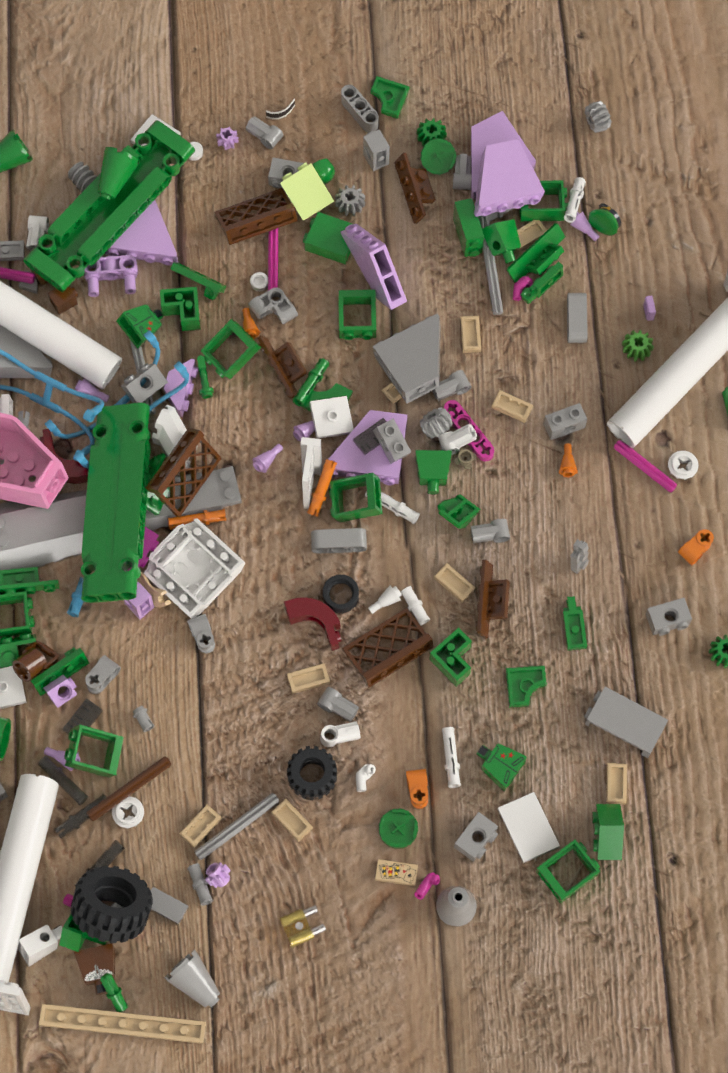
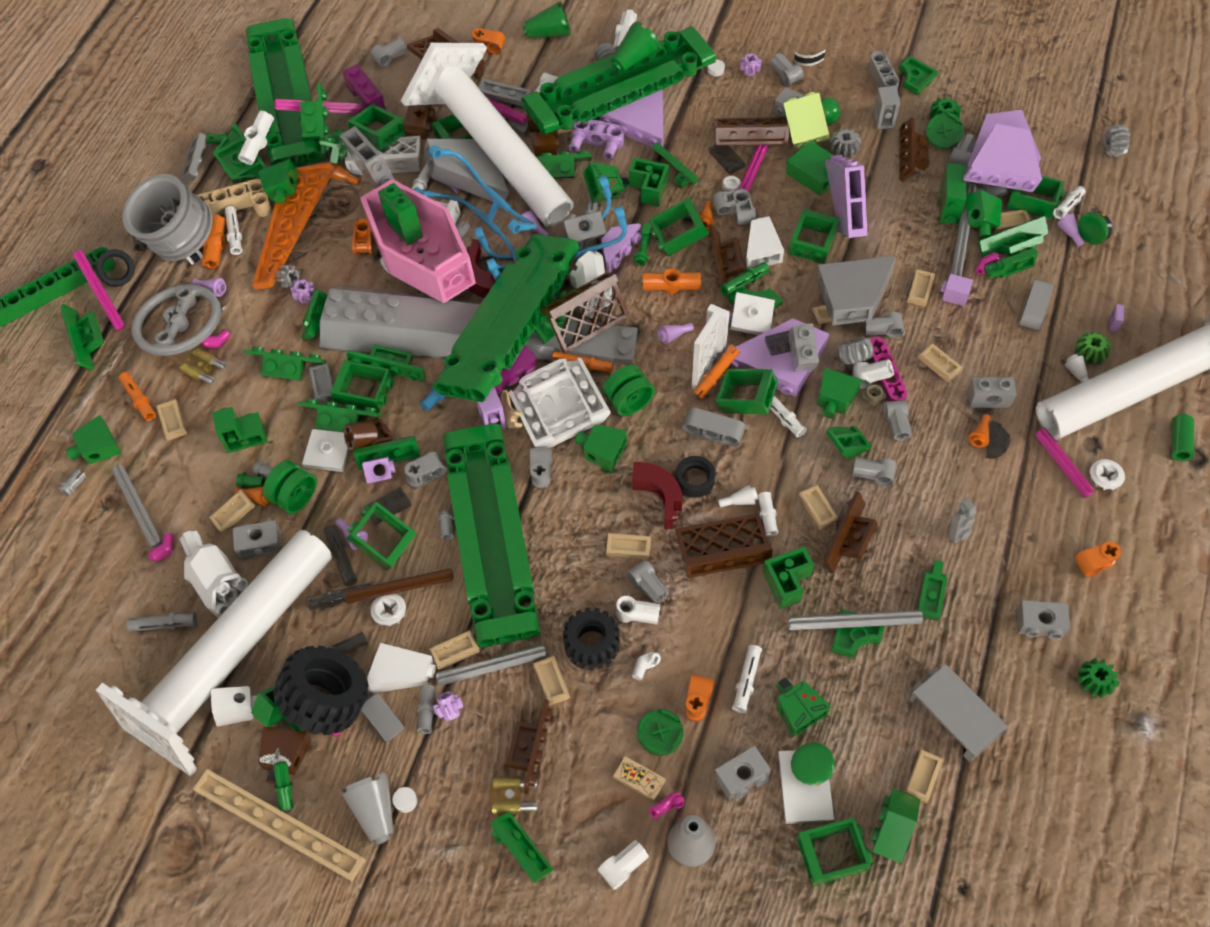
camera: 25 degrees right, 10 degrees down
none -> white slope [367,643,436,693]
none -> white tile [392,787,417,813]
none -> green panel [443,424,541,647]
none -> green hinge [490,812,553,883]
none -> reddish brown bracket [506,699,553,795]
none -> green bracket [535,151,592,179]
none -> green torso [575,425,627,473]
none -> white piece [598,840,649,890]
none -> green wheel [602,364,655,416]
none -> white piece [613,9,637,50]
none -> orange piece [643,269,701,294]
none -> clear smoke tile [709,145,745,175]
none -> white slope [745,216,784,269]
none -> light grey axle [788,610,923,630]
none -> green piece [791,742,835,786]
none -> light grey piece [883,400,912,441]
none -> lavender brick [940,274,973,306]
none -> clear smoke tile [985,420,1011,459]
none -> white cone [1064,354,1089,383]

